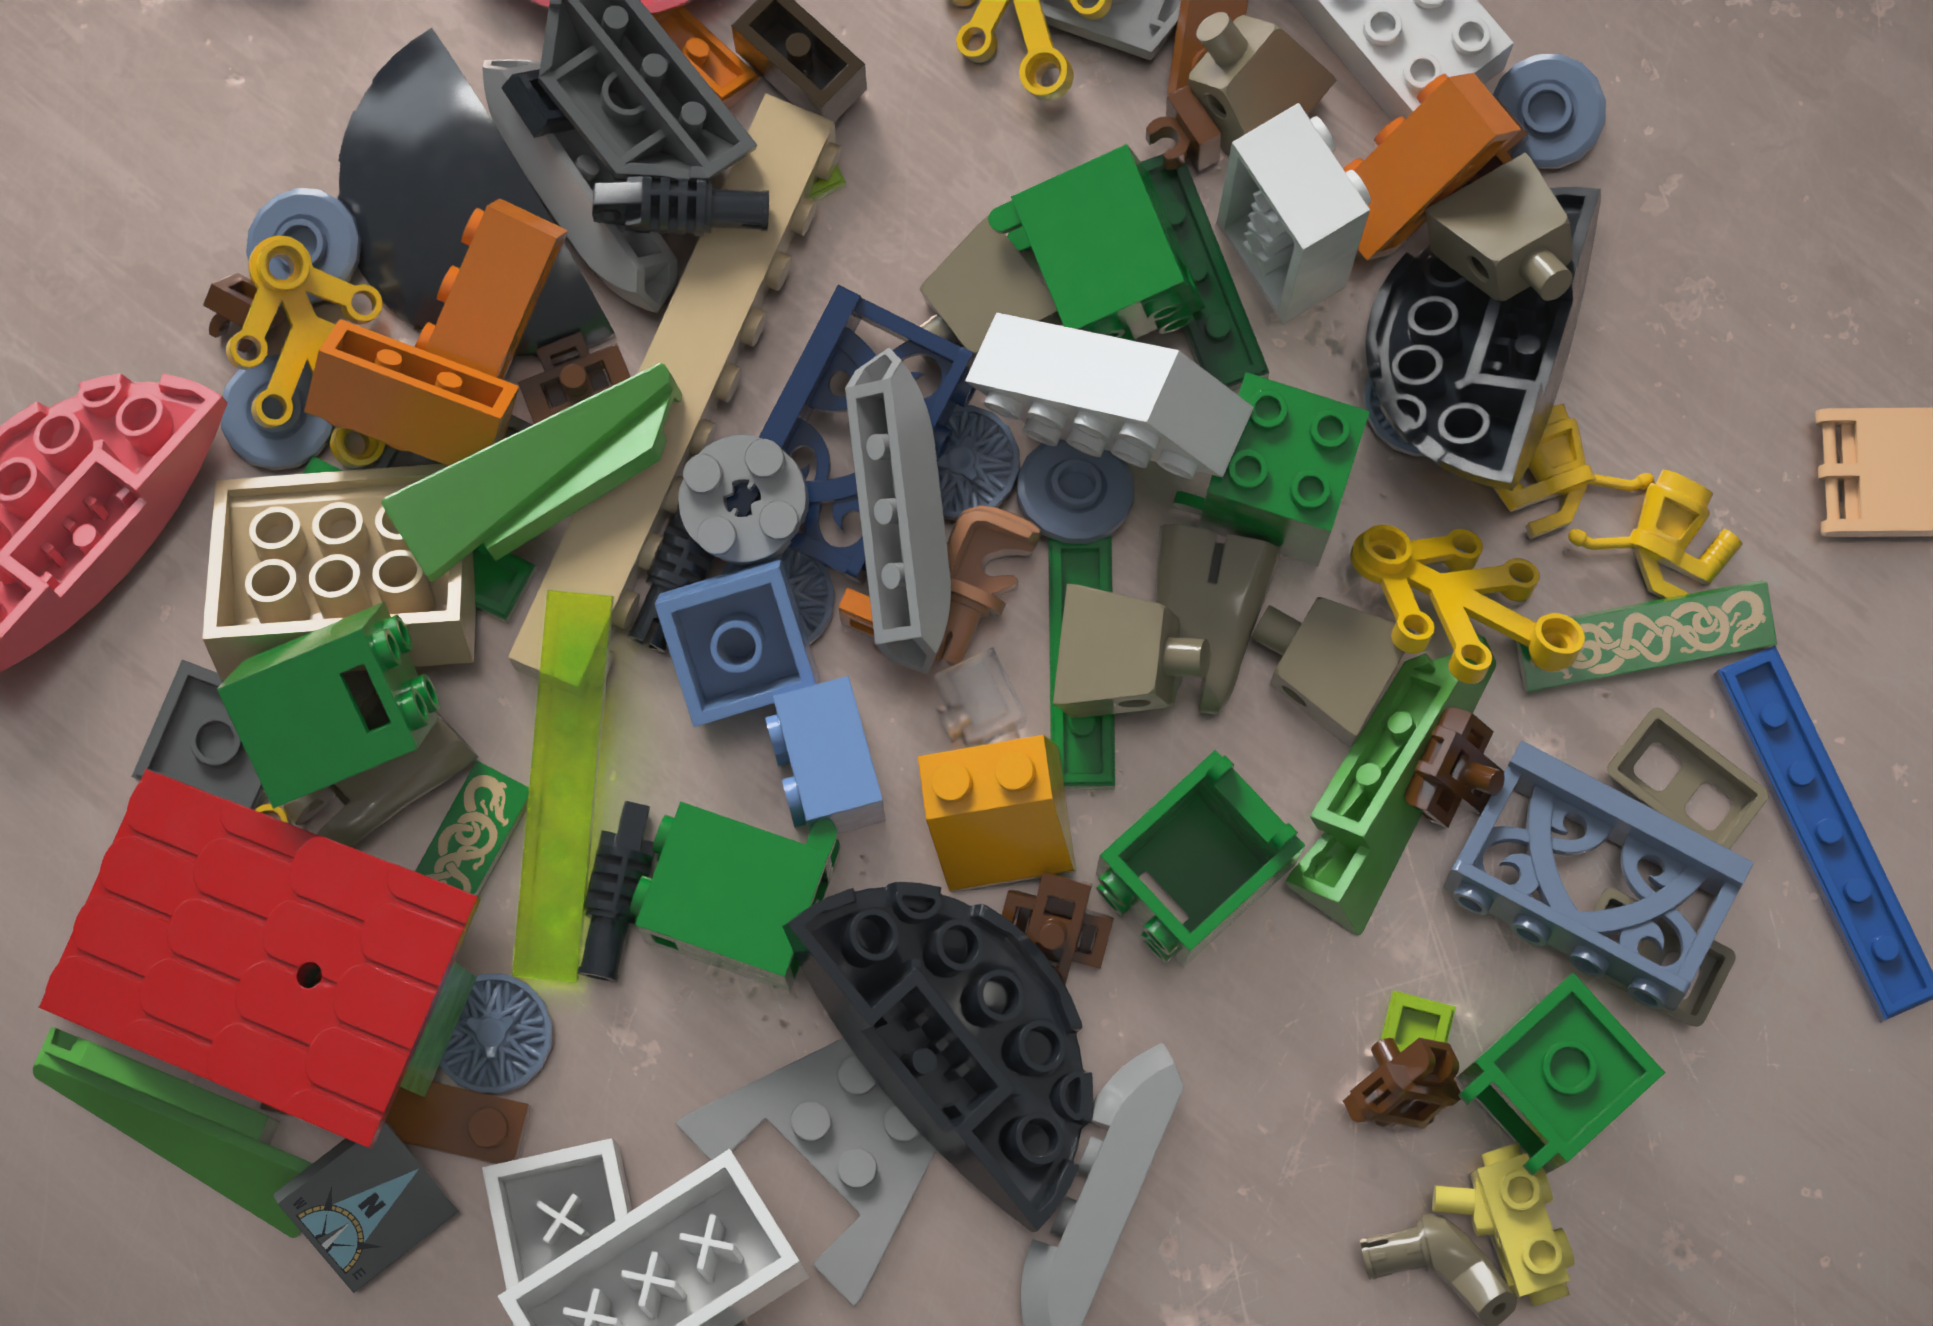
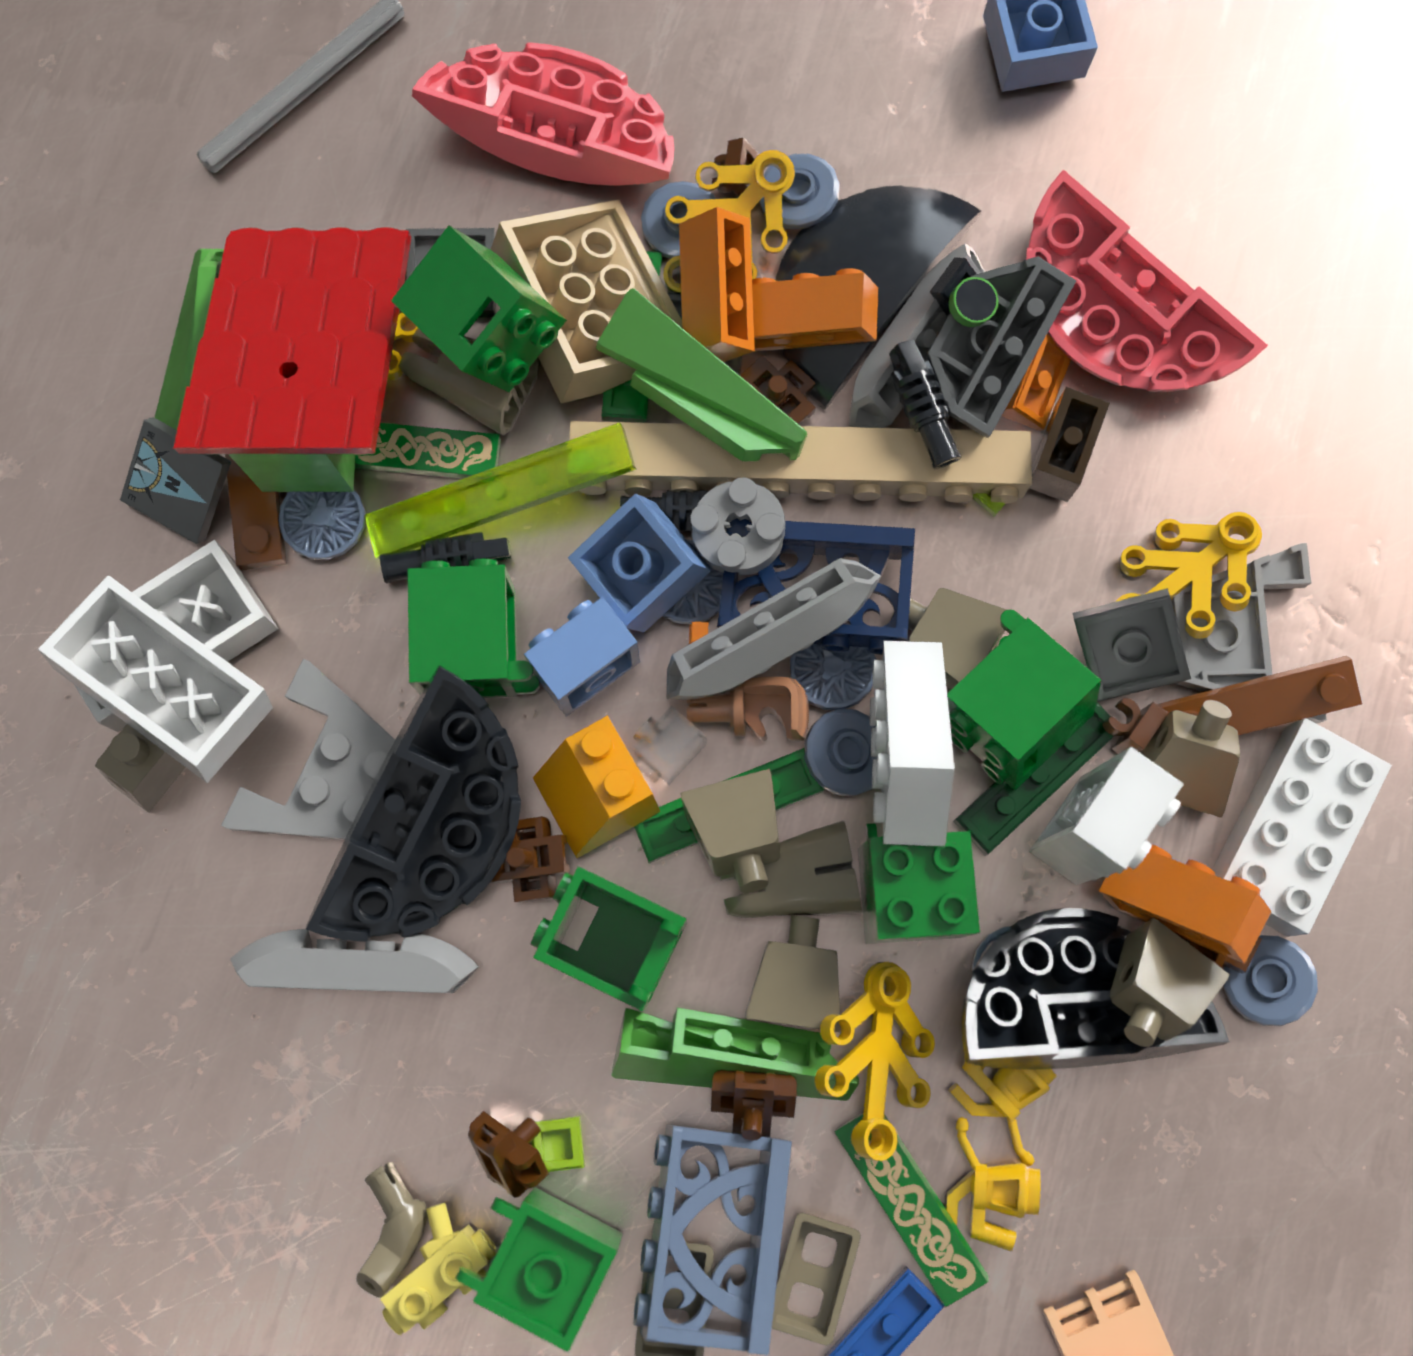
camera: 65 degrees right, 0 degrees up
none -> black tile [949,277,998,327]
none -> dark grey tile [1073,588,1191,702]

